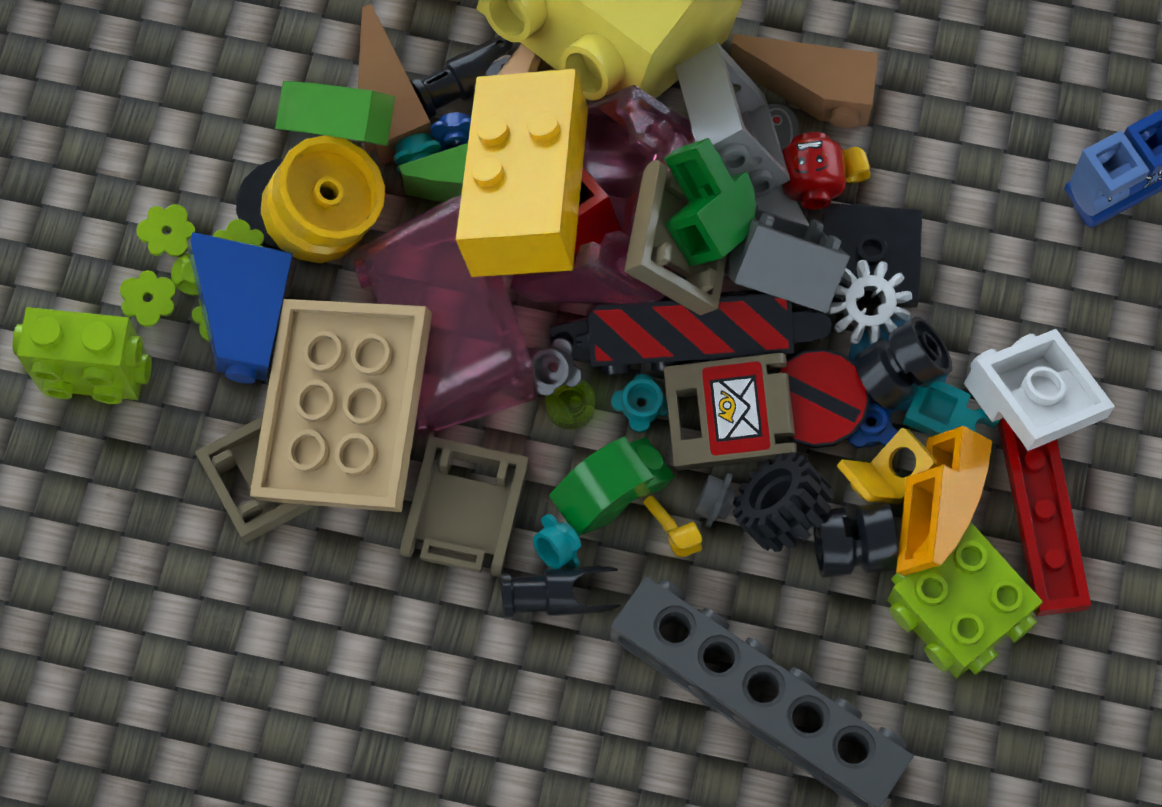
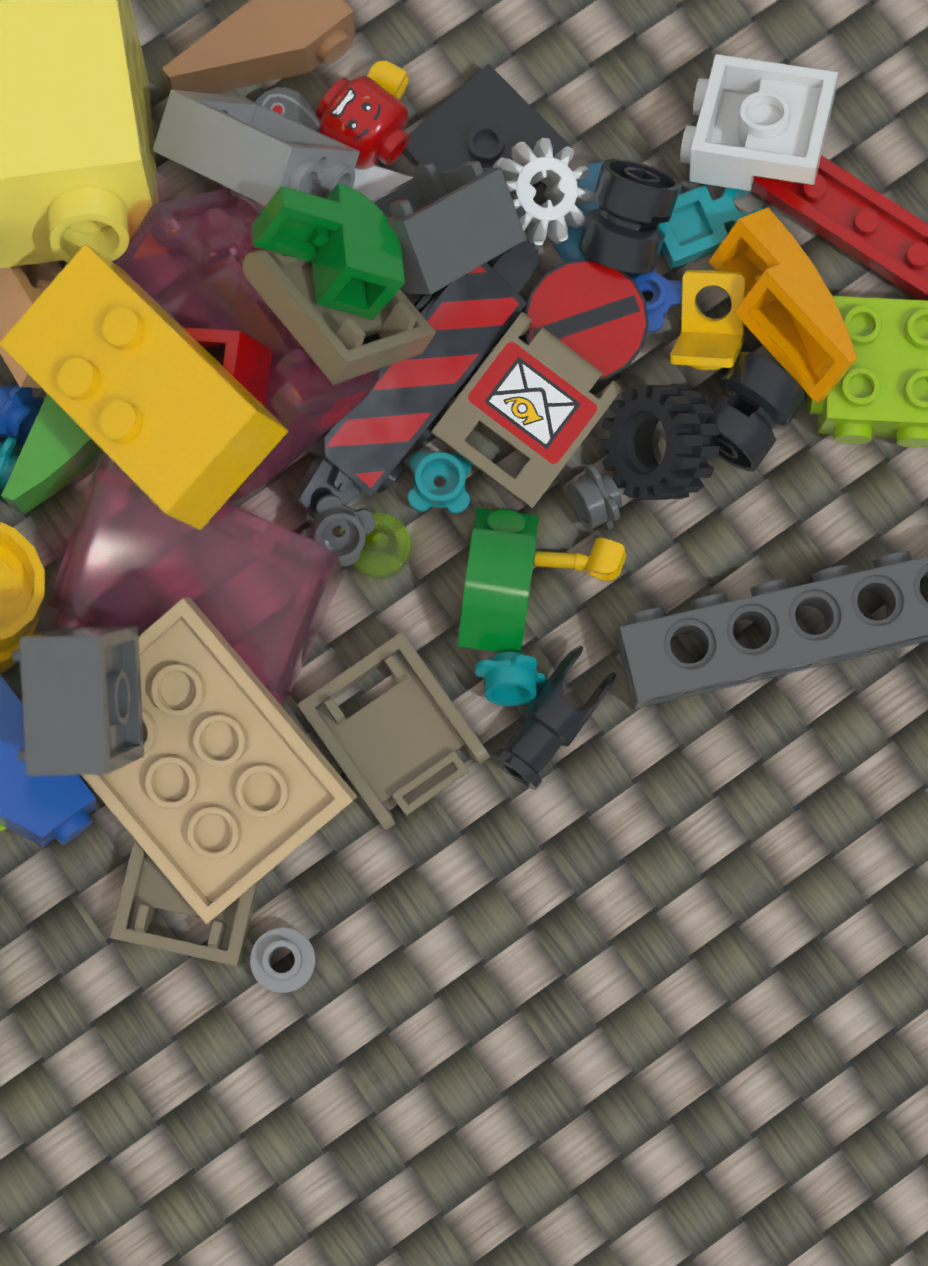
camera: 50 degrees left, 10 degrees up
none -> dark grey container [12,625,144,776]
none -> light grey plate [250,927,316,993]

